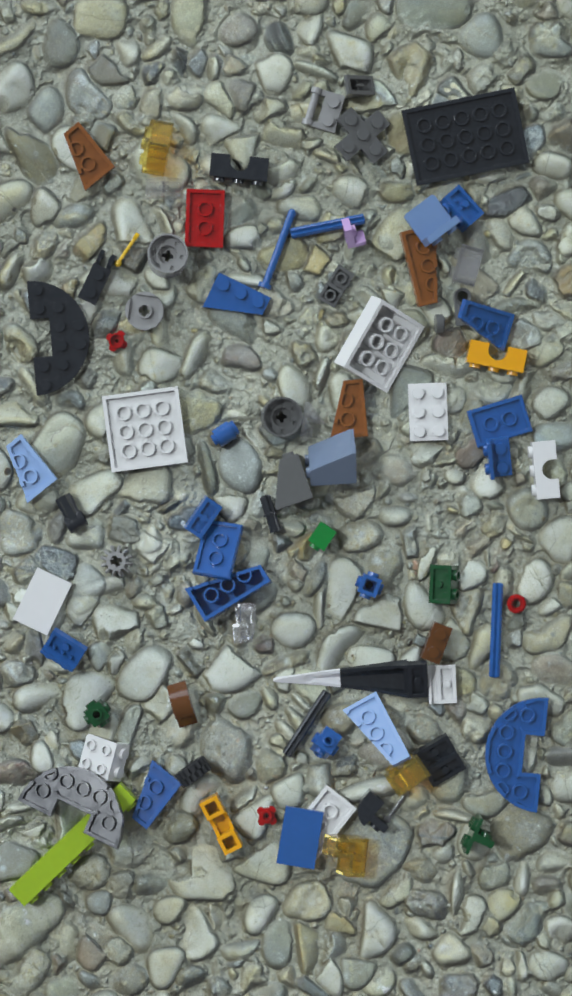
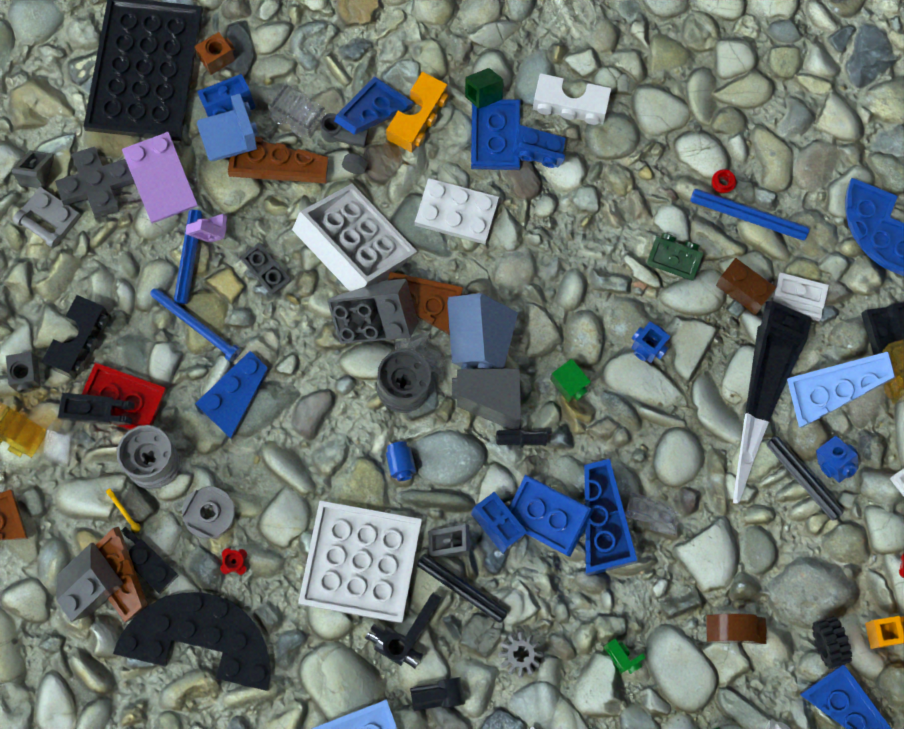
camera: 70 degrees left, 15 degrees down
none -> dark grey brick [6,352,41,393]
none -> dark grey slope [56,542,123,622]
none -> black hinge [58,392,135,426]
none -> dark orange wing [96,527,148,622]
none -> lavender slope [122,132,198,224]
none -> dark orange brick [194,32,235,75]
none -> dark grey slope [327,279,419,344]
none -> black piece [365,592,442,669]
none -> black axle [417,554,508,623]
none -> dark grey slope [428,524,470,557]
none -> dark green brick [465,68,504,109]
none -> green bracket [604,639,646,674]

